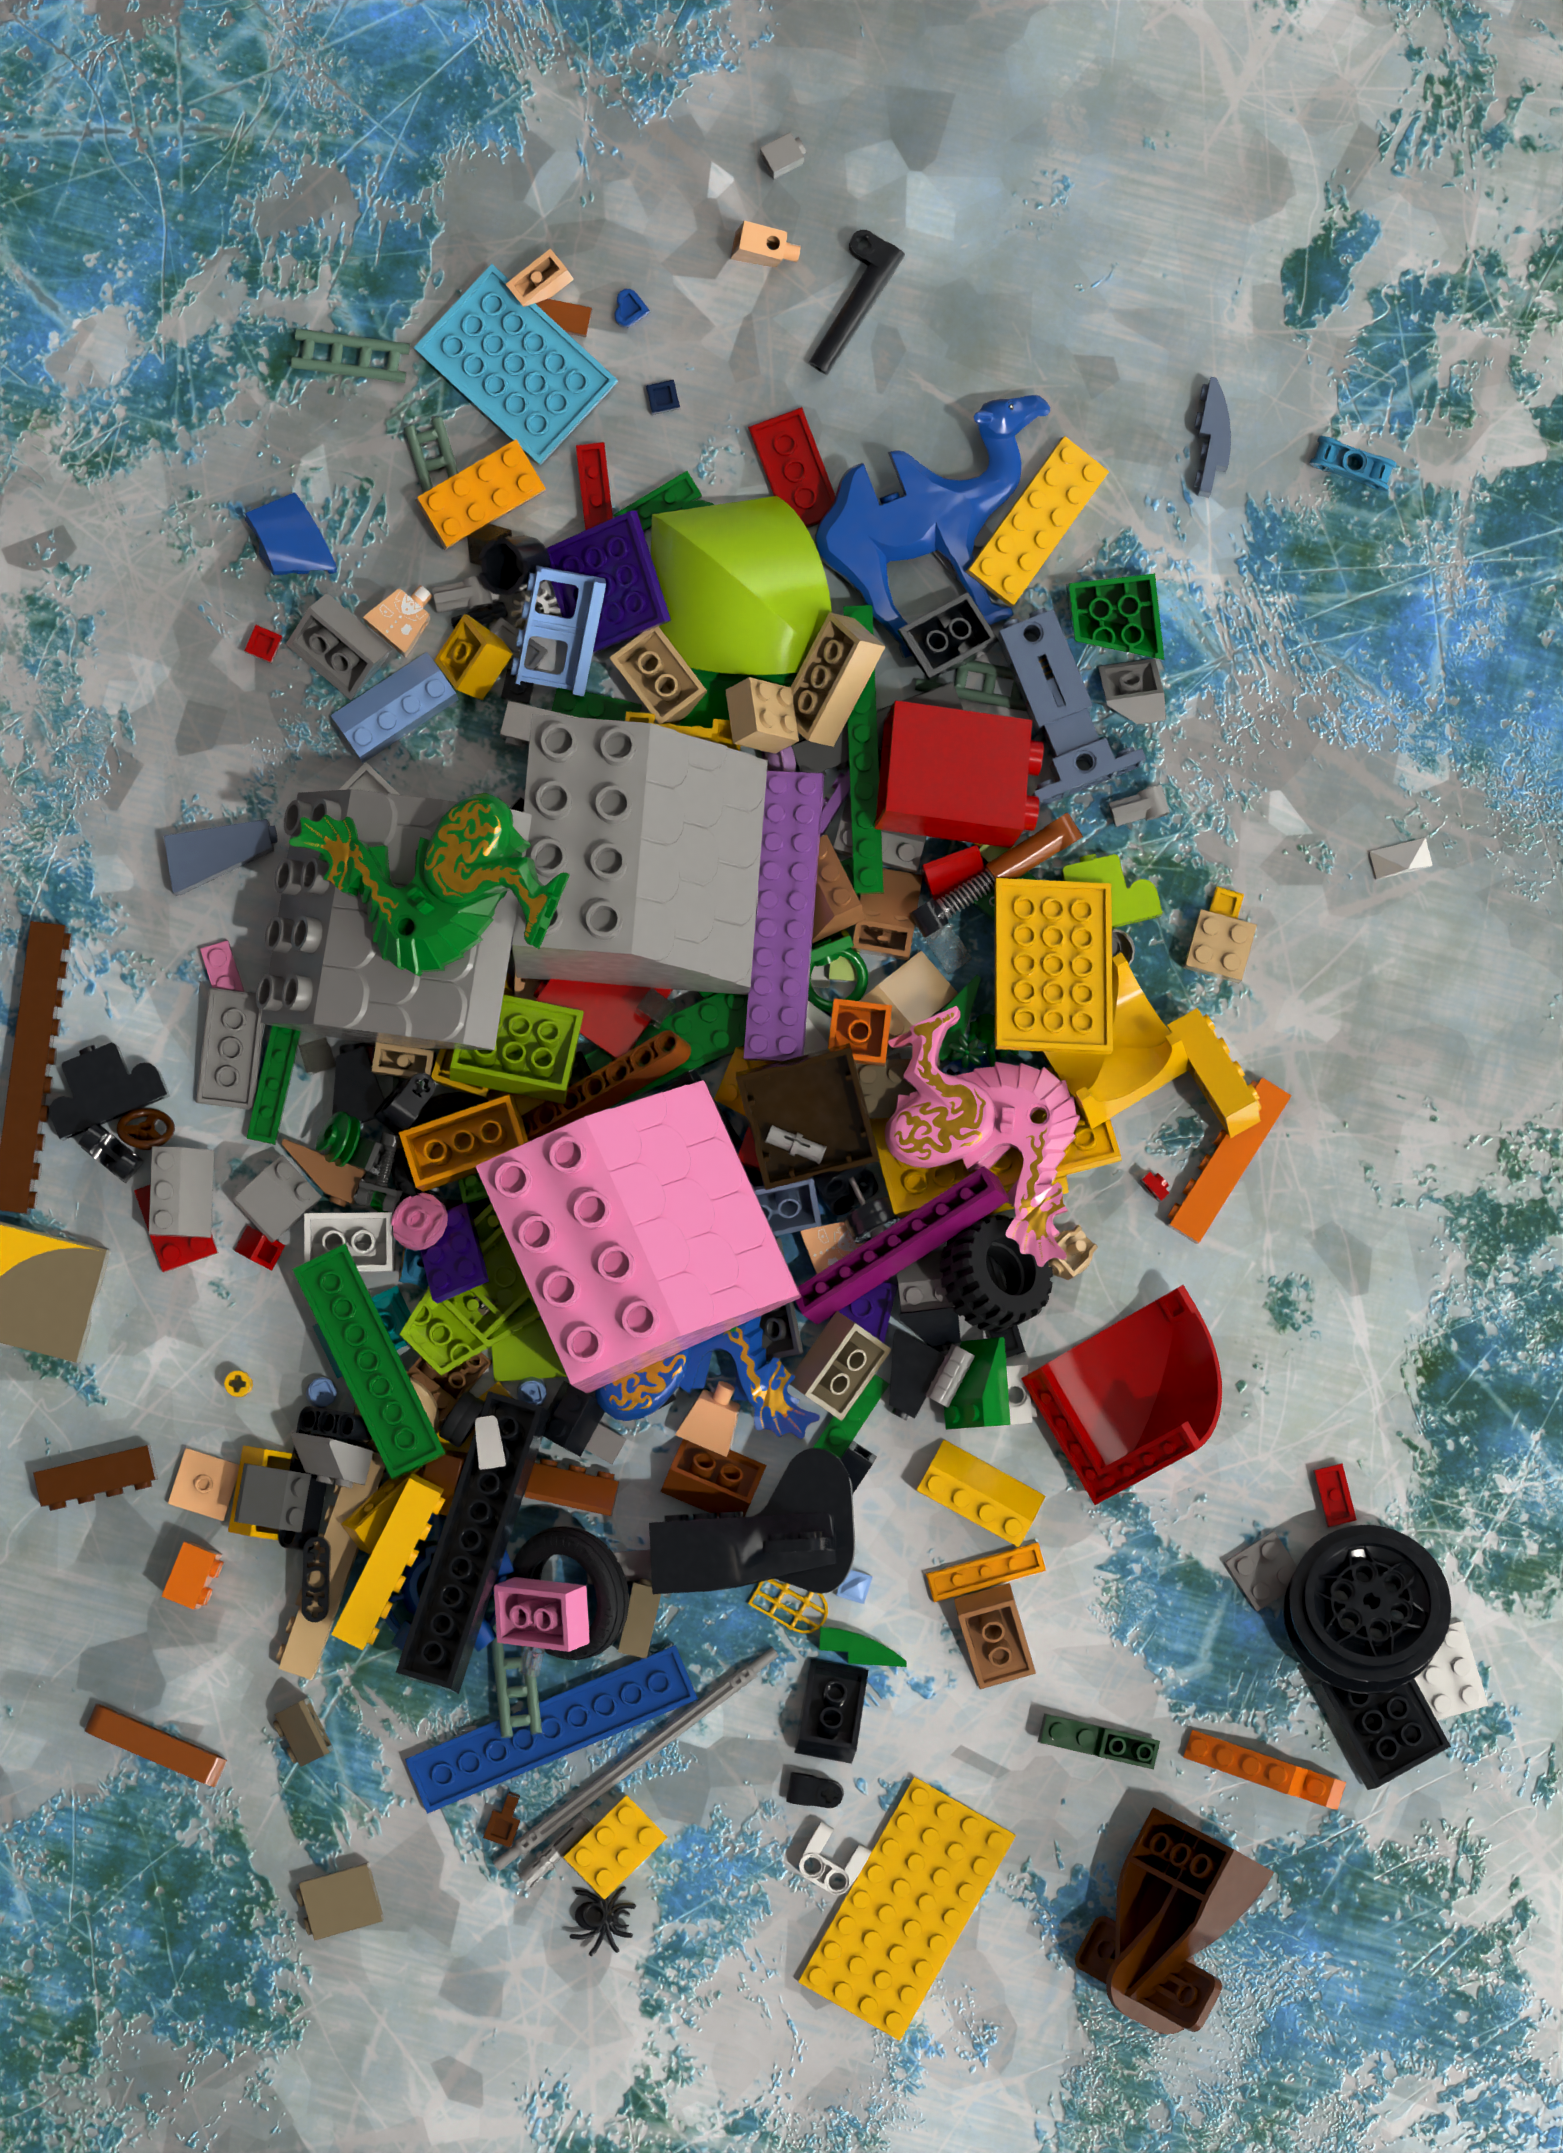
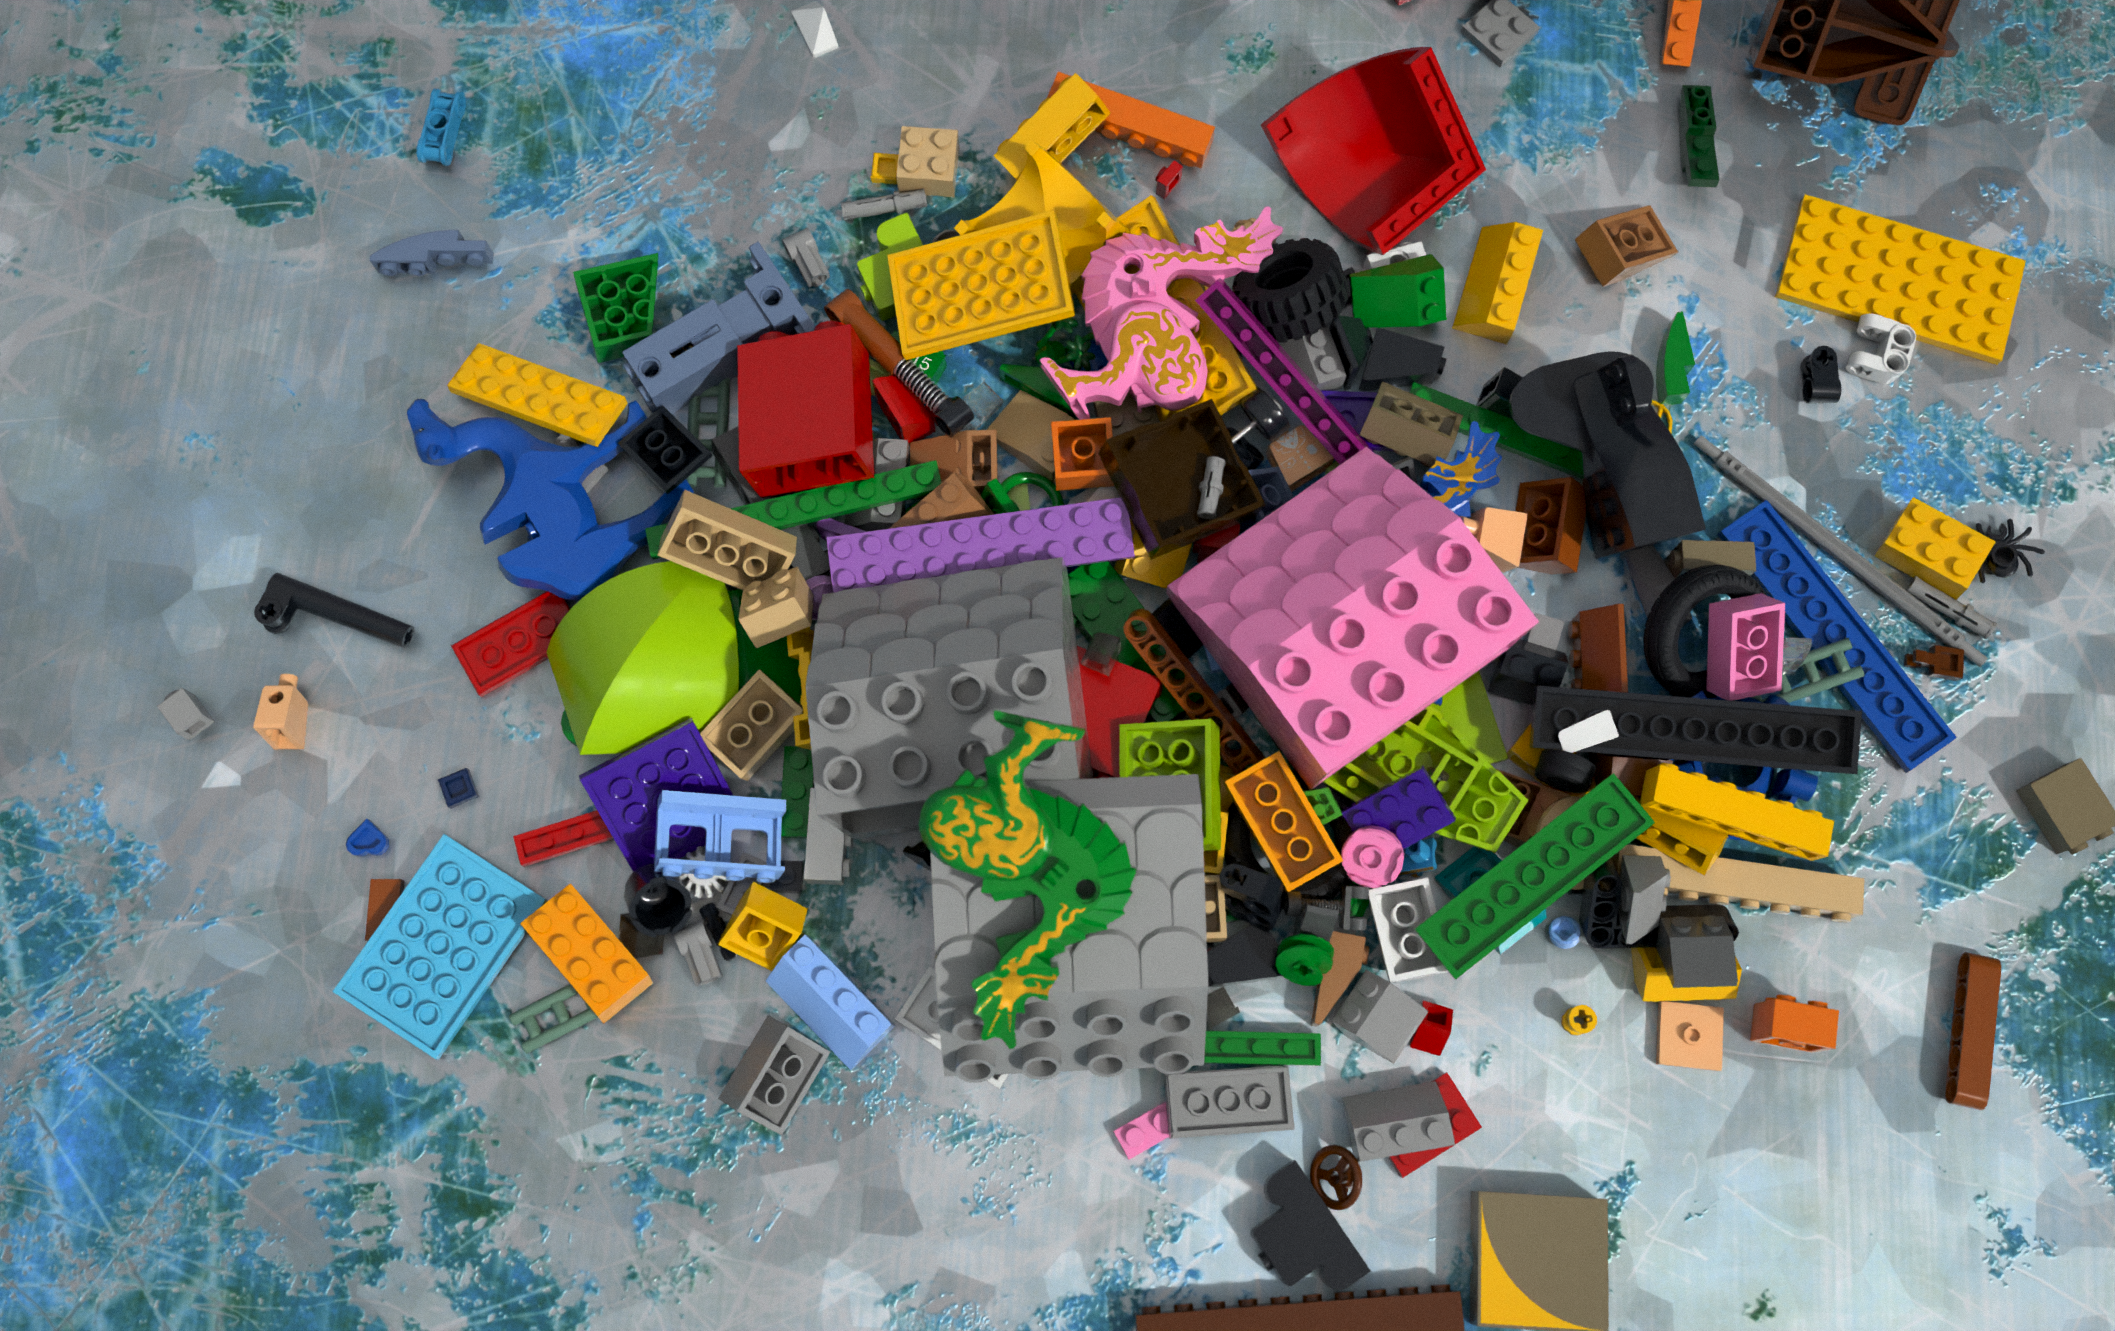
camera: 100 degrees left, 10 degrees down
reddish brown brick [33,1445,158,1511] -> none
black piece [78,1124,144,1183] -> none
sand blue slope [164,819,278,896] -> none
red plate [244,625,283,664] -> none
blue slope [245,492,337,575] -> none
dark tan slope [273,1697,334,1767] -> none
sand green bar [291,329,410,383] -> none
black beam [302,1536,331,1622] -> none
light nougat torso [363,585,433,658] -> none
light nougat slope [505,248,574,307] -> none
light blue tile [517,1377,547,1406] -> none
green plate [613,471,702,532] -> none
black slope [794,1659,869,1764] -> none
light grey axle [925,1344,975,1407] -> none
light orange tile [926,1542,1046,1602] -> none
light grey slope [1098,658,1166,724] -> none
none -> light grey pin [841,189,927,221]

